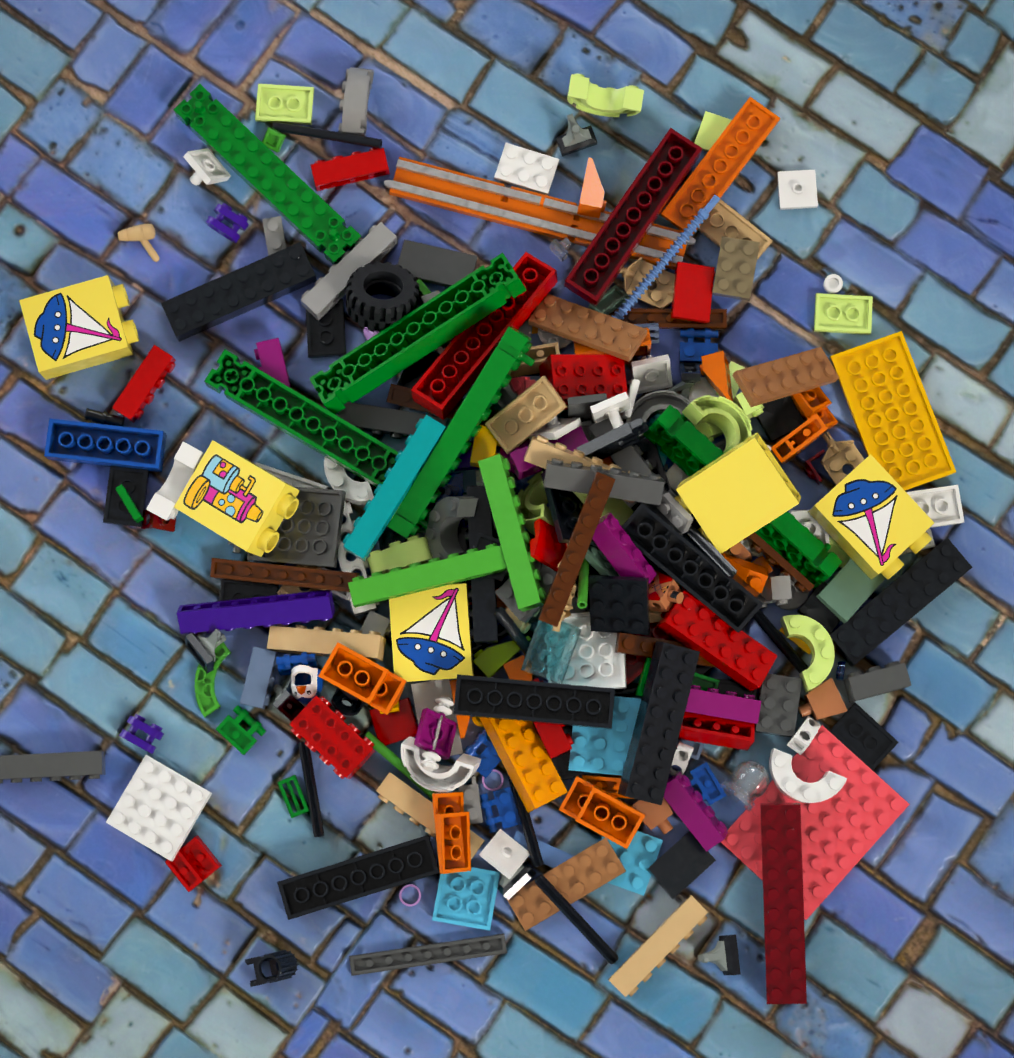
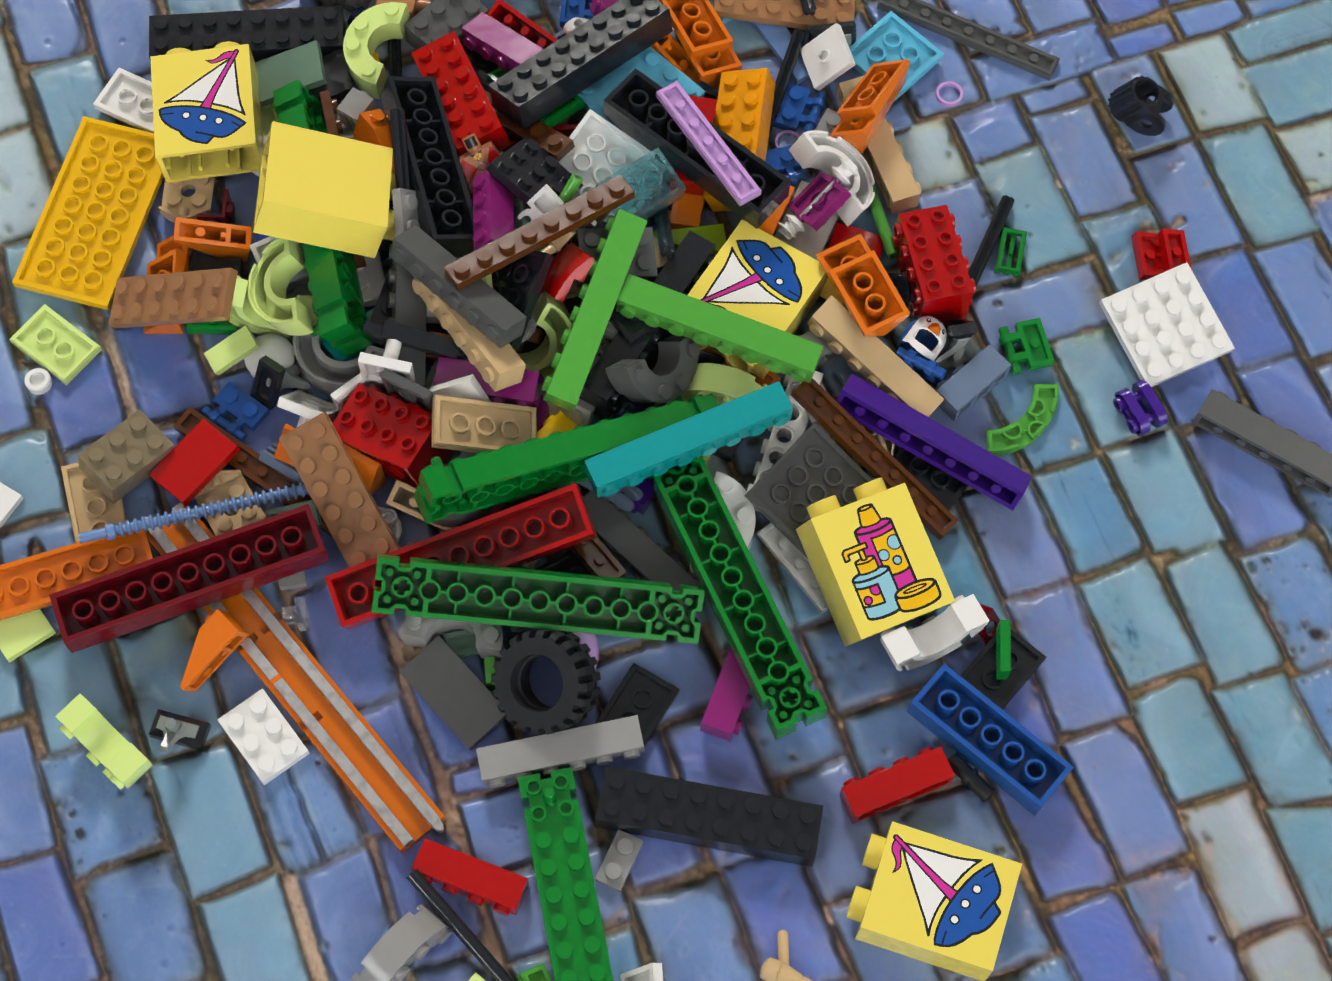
camera: 150 degrees left, 15 degrees down
black piece [185,629,226,673] -> none
dark purple brick [205,203,249,243] -> none
black brick [277,835,440,920] -> none
orange slope [700,351,733,401] -> none
none -> white plate [518,184,564,221]
none -> lavender tile [656,81,761,206]

